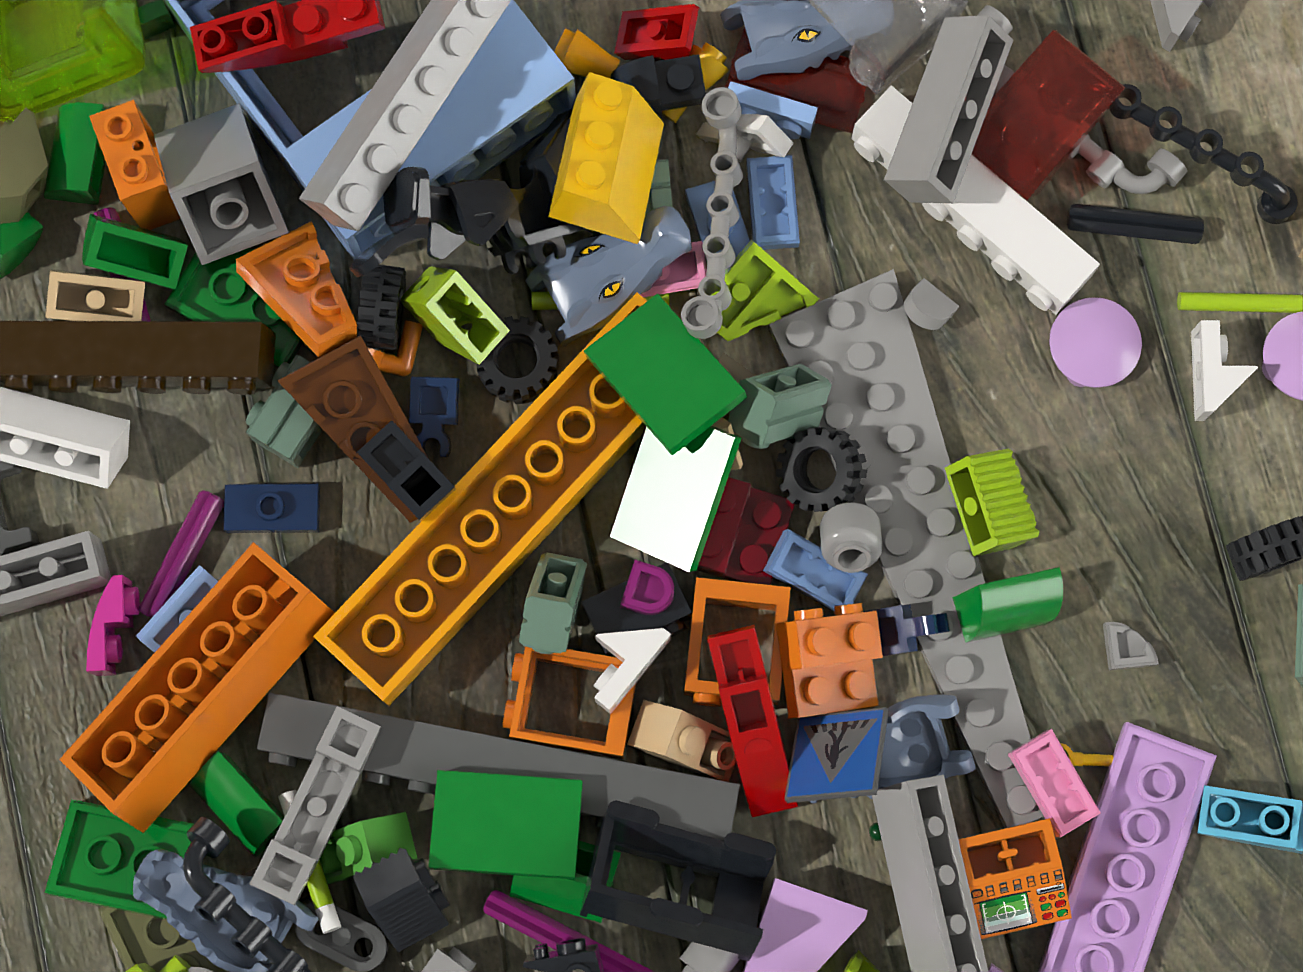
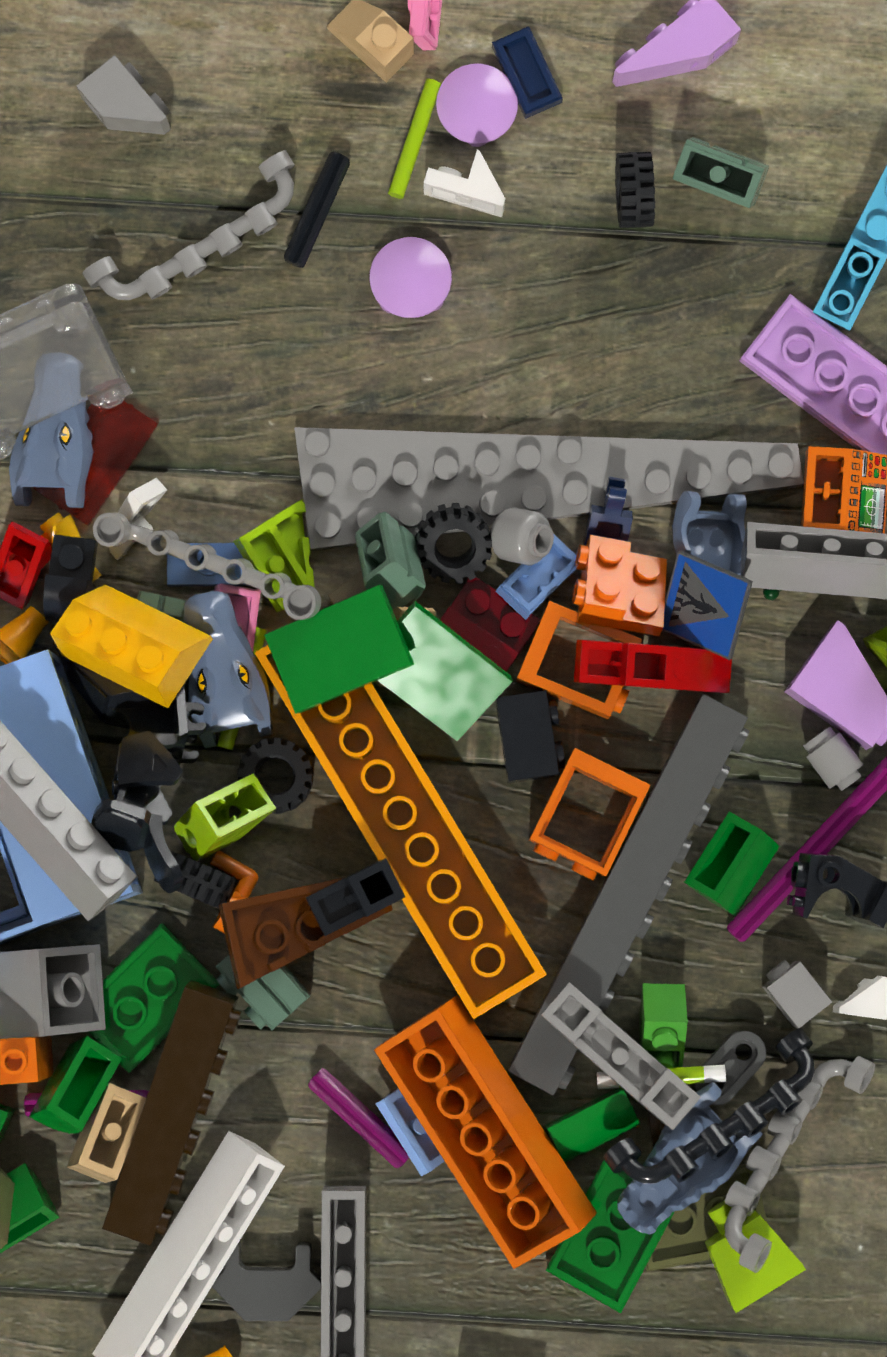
camera: 75 degrees left, 5 degrees up
dark pink slope [86,575,140,676] -> none
dark blue plate [224,484,320,533] -> none
orange wing [236,221,357,357] -> none
black brick [353,848,450,952] -> none
dark blue plate [409,376,460,457] -> none
green tile [428,770,583,880] -> none
sand green brick [519,552,587,654] -> none
black piece [580,800,776,961] -> none
white slope [594,628,671,714] -> none
magenta tile [621,560,674,615] -> none
tan slope [627,700,736,782] -> none
light blue plate [728,81,818,139] -> none
medium blue plate [746,155,800,250] -> none
white brick [851,85,1100,315] -> none
light grey brick [884,15,1013,204] -> none
light grey tile [904,278,959,330] -> none
lime brick [944,449,1039,557] -> none
green brick [952,567,1063,643] -> none
clear red slope [972,29,1126,200] -> none
bright pink plate [1008,729,1101,838] -> none
black bar [1058,73,1298,224] -> none
yellow hand [1060,743,1113,767] -> none
light grey tile [1103,622,1159,671] -> none

